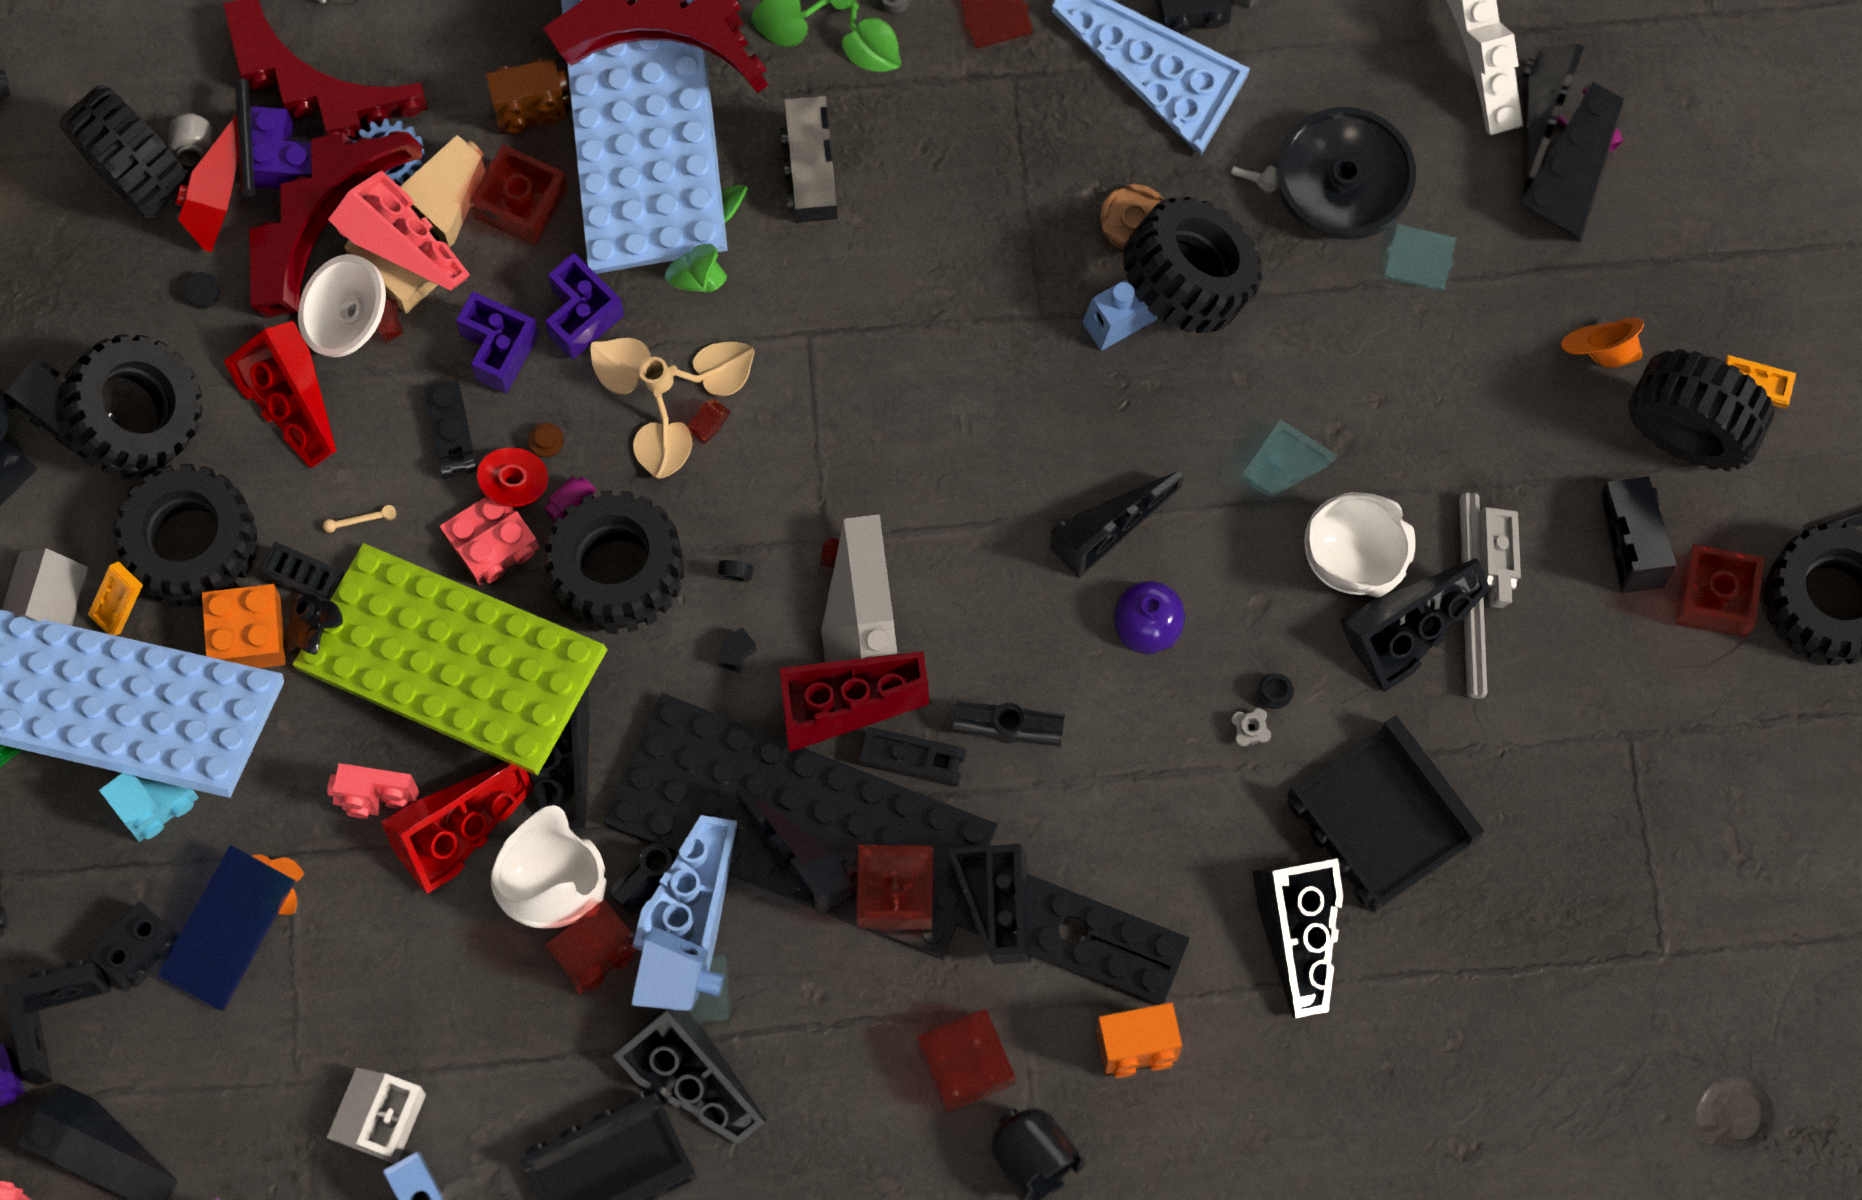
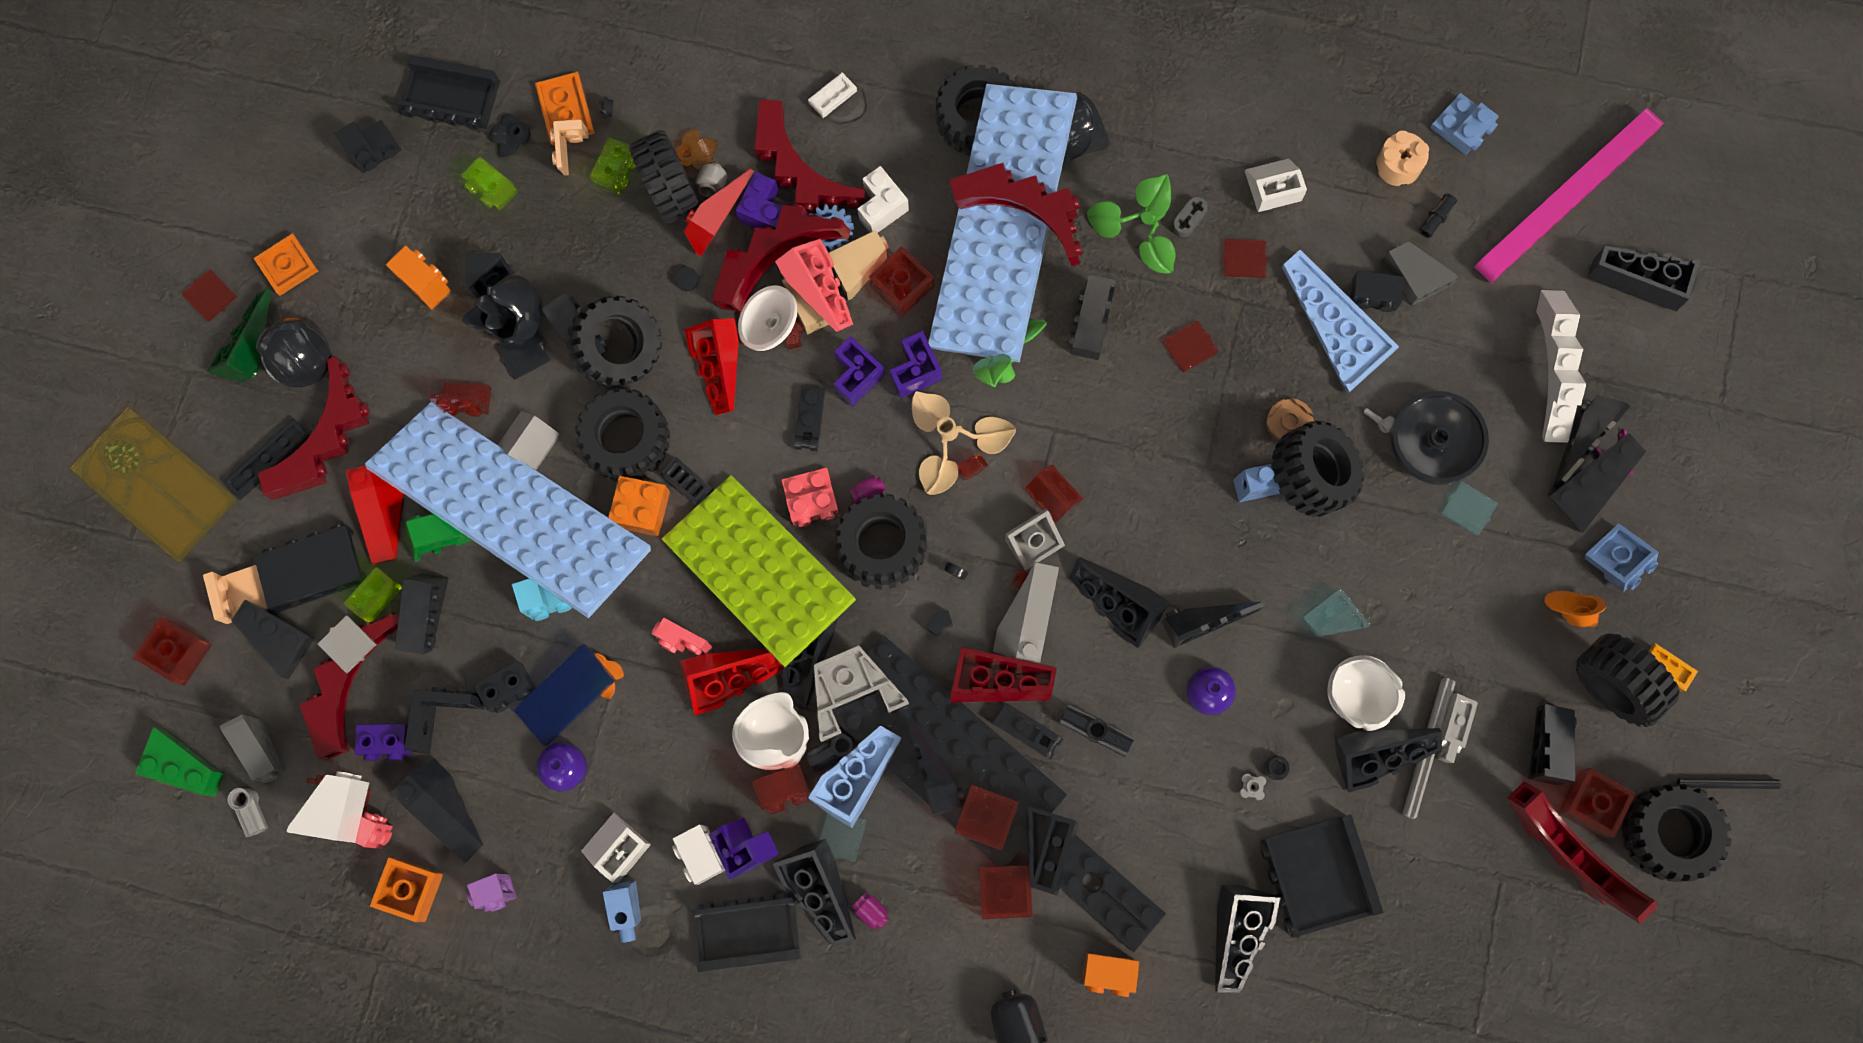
camera: 25 degrees right, 5 degrees up
light orange plate [88,561,143,636] -> none
black bar [235,78,255,197] -> none
black plate [283,594,343,655] -> none
tan hinge [323,505,396,533] -> none
red dish [477,447,548,507] -> none
reddish brown brick [486,58,571,134] -> none
reddish brown plate [528,423,564,458] -> none
medium blue torso [631,927,725,1011] -> none
clear red brick [917,1008,1016,1113] -> none
none -> dark purple cylinder [537,742,587,792]
none -> clear neon green brick [590,137,636,195]
none -> white brick [672,825,725,885]
none -> clear orange plate [676,129,718,170]
none -> dark purple brick [709,818,779,880]
none -> light grey wing [814,646,909,742]
none -> magenta brick [852,893,889,930]
none -> white brick [858,166,909,233]
none -> clear red brick [978,865,1033,919]
none -> light grey slope [1005,509,1065,571]
none -> clear red panel [1026,465,1084,522]
none -> black wedge [1070,557,1169,648]
none -> clear red piece [1163,321,1218,373]
none -> dark red arch [1507,781,1658,924]
none -> medium blue plate [1585,523,1659,592]

